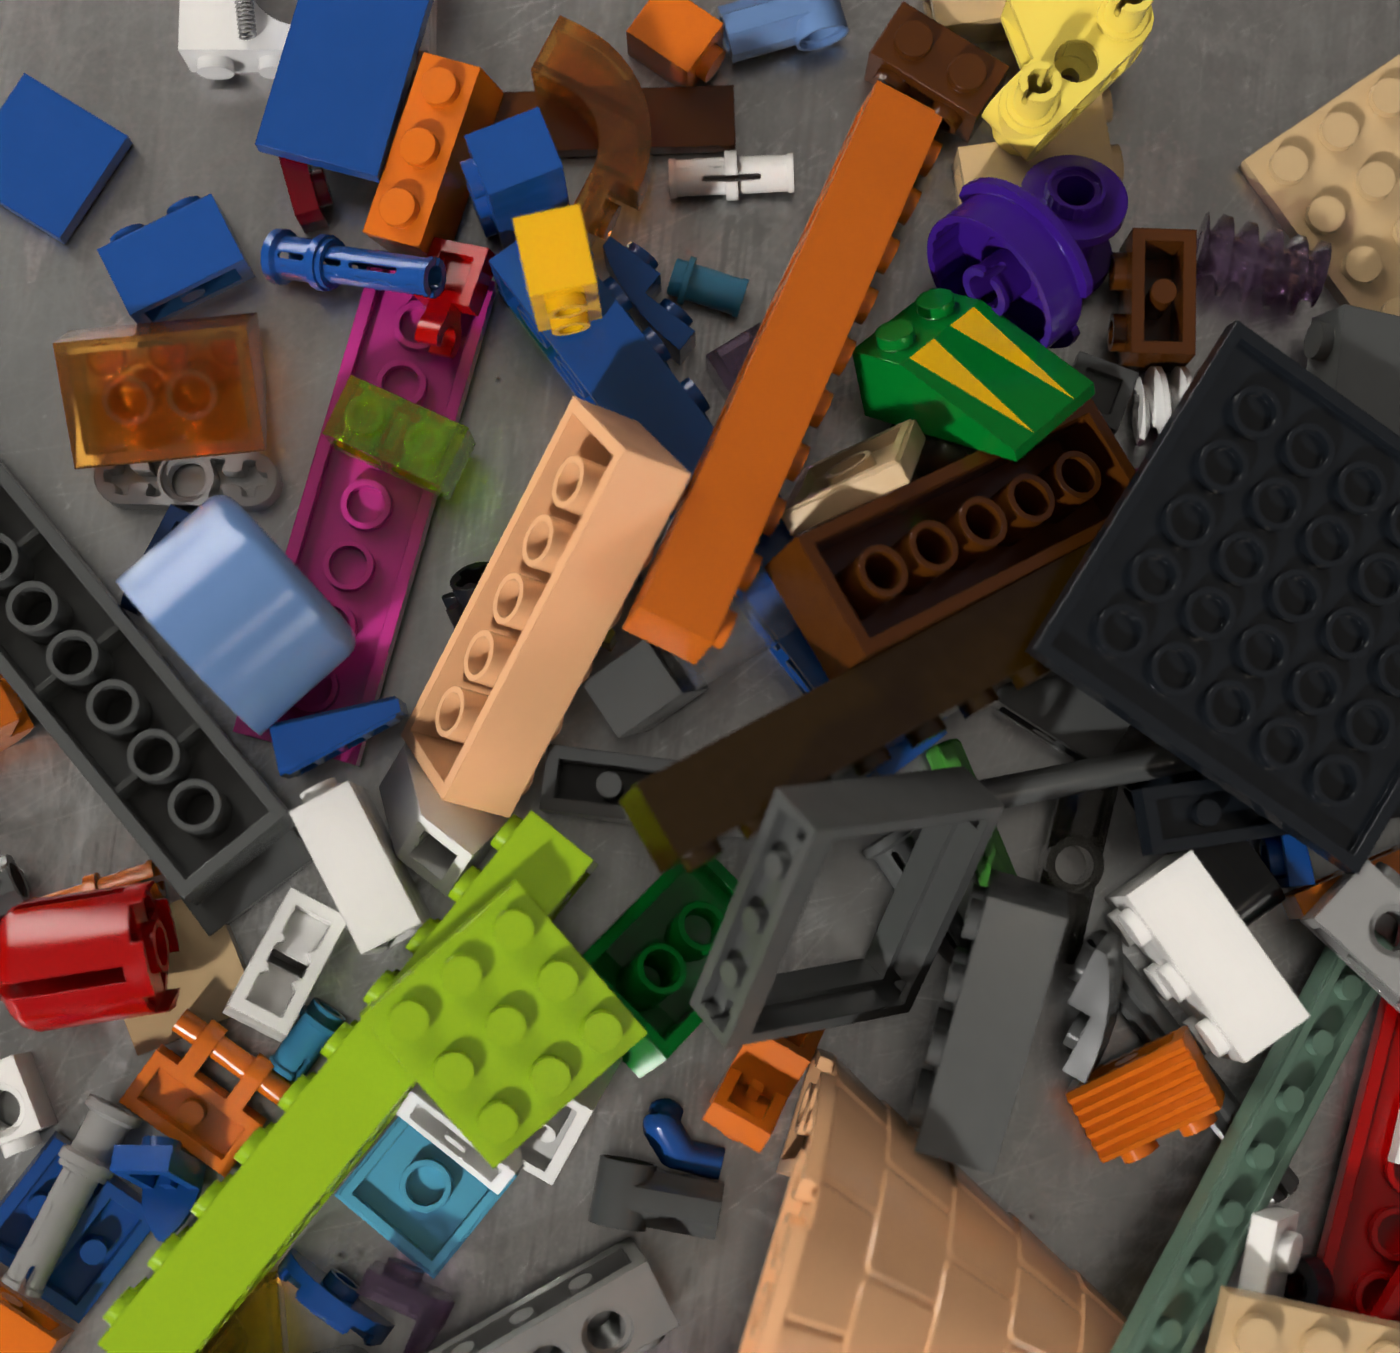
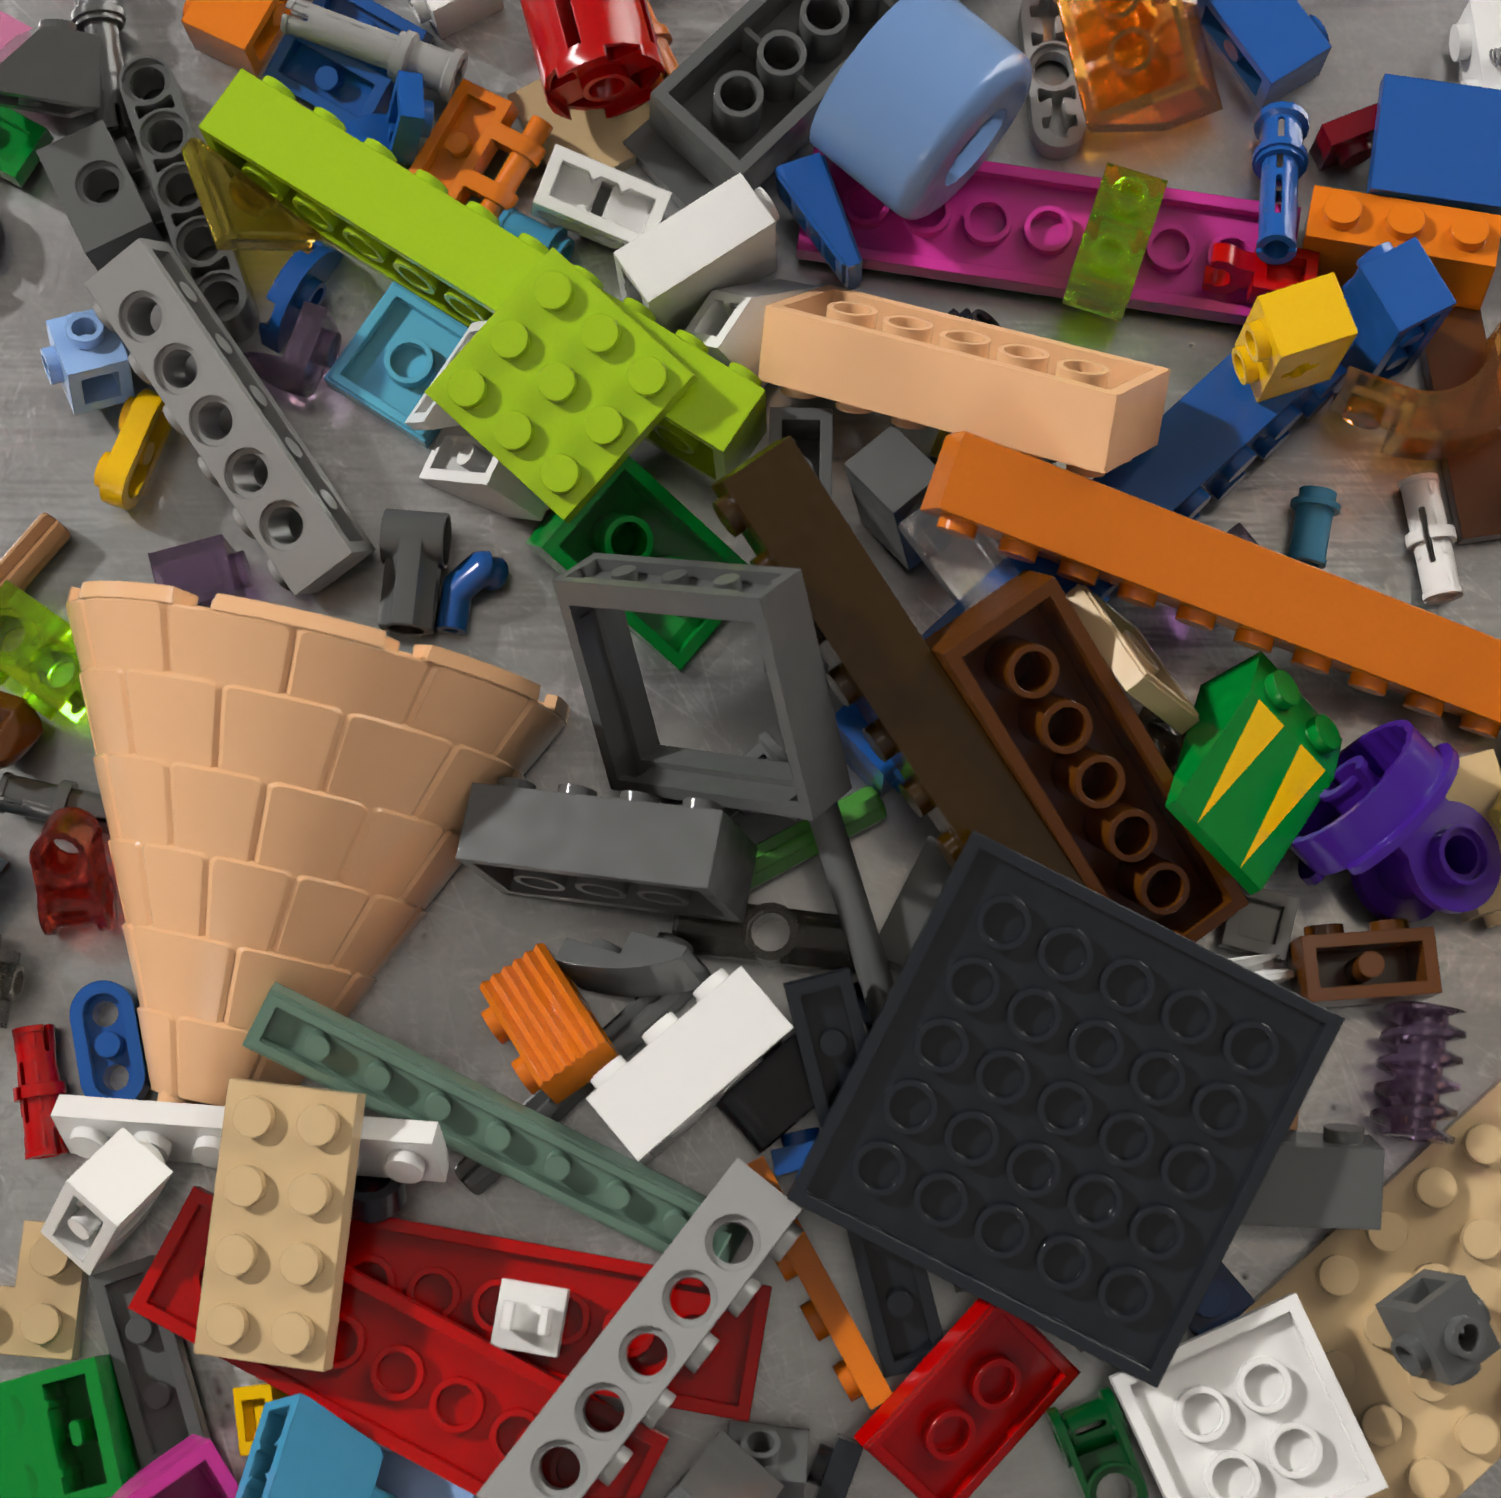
camera: 90 degrees right, 5 degrees down
blue slope [603,236,695,366] -> none
orange brick [702,1029,825,1153] -> none

